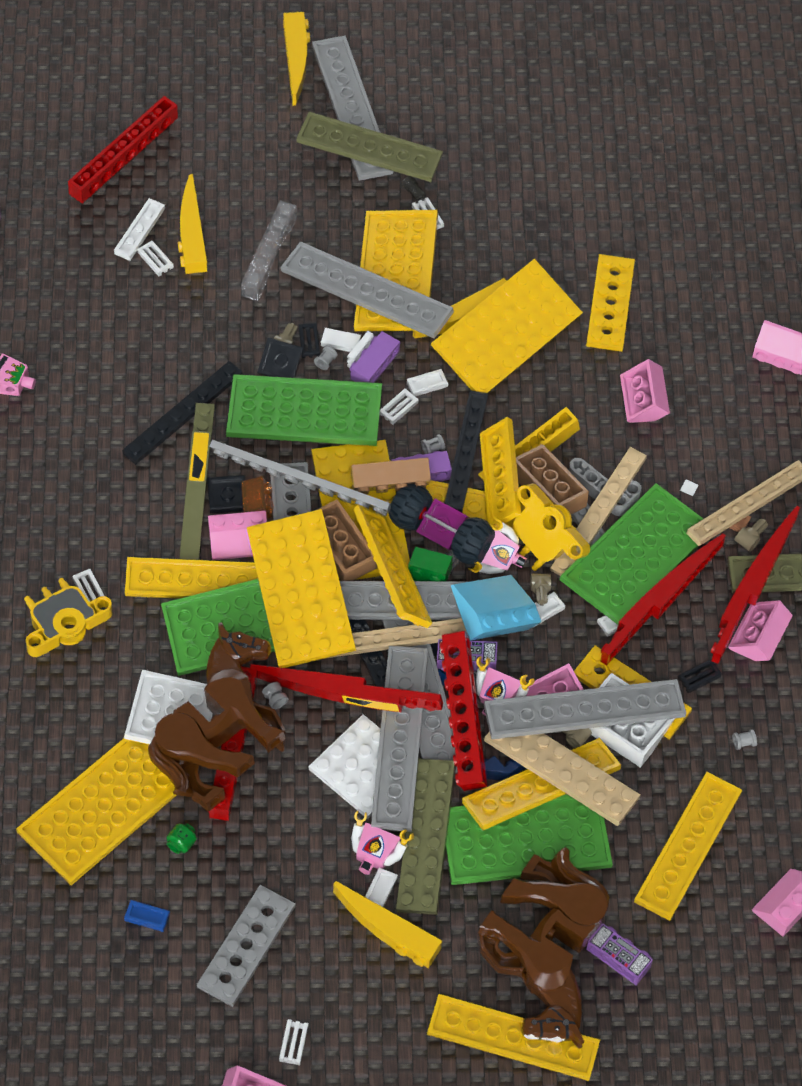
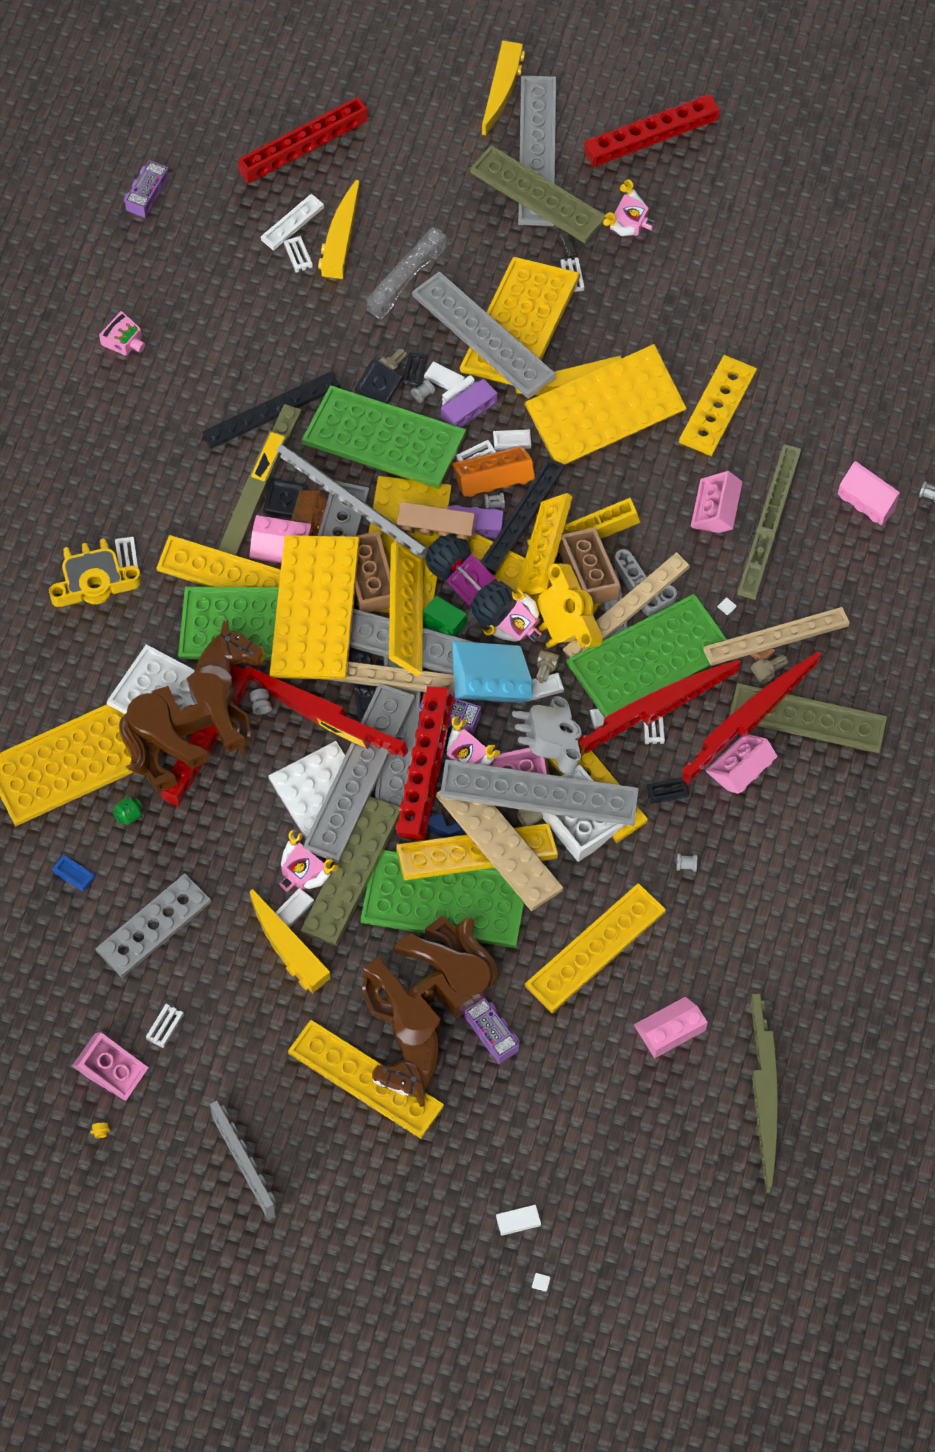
camera: 20 degrees right, 5 degrees up
none -> orange slope [452,446,535,497]
none -> light grey piece [512,696,581,774]
none -> red brick [584,94,720,168]
none -> torso [603,179,655,236]
none -> white tile [643,717,665,744]
none -> olive slope [737,444,801,600]

